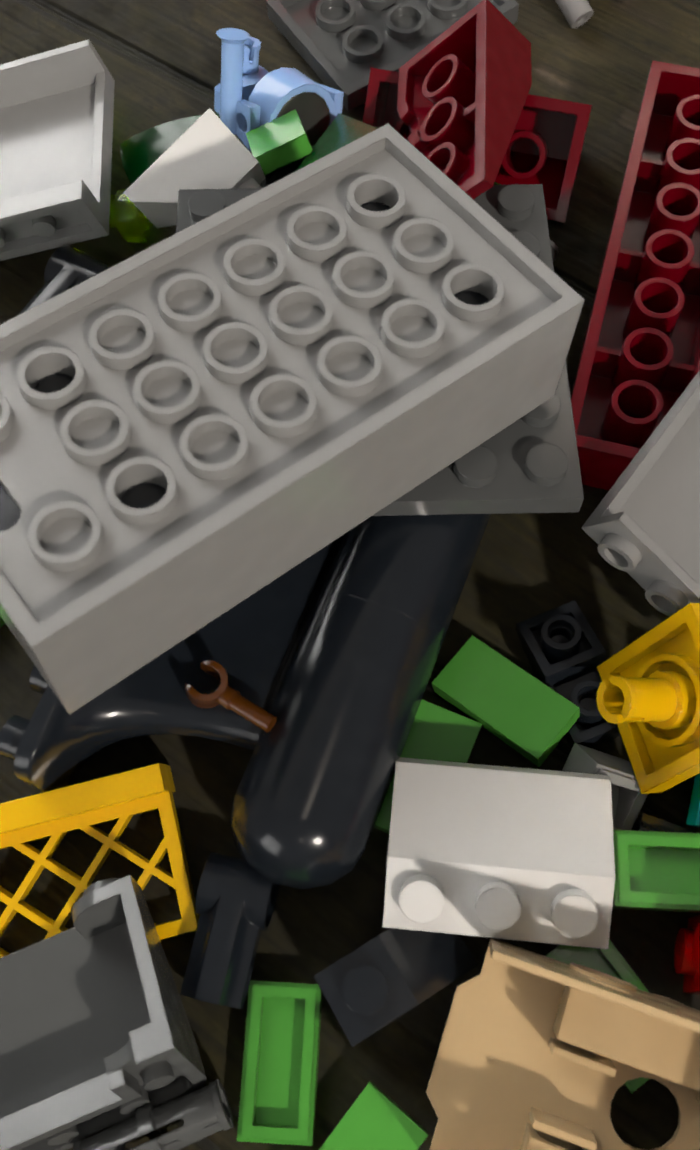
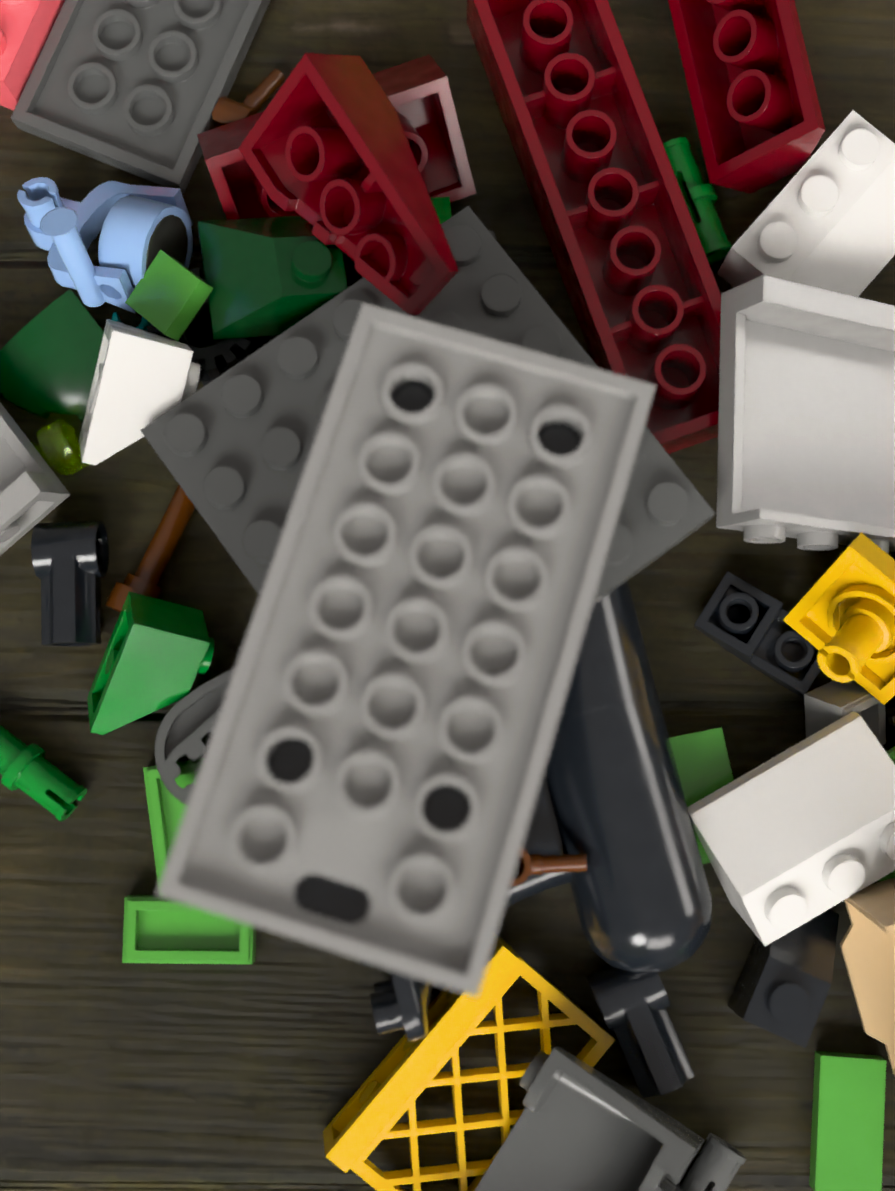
camera: 40 degrees left, 15 degrees up
bright green tile [237,980,323,1146] -> none
bright green tile [431,635,580,767] -> none

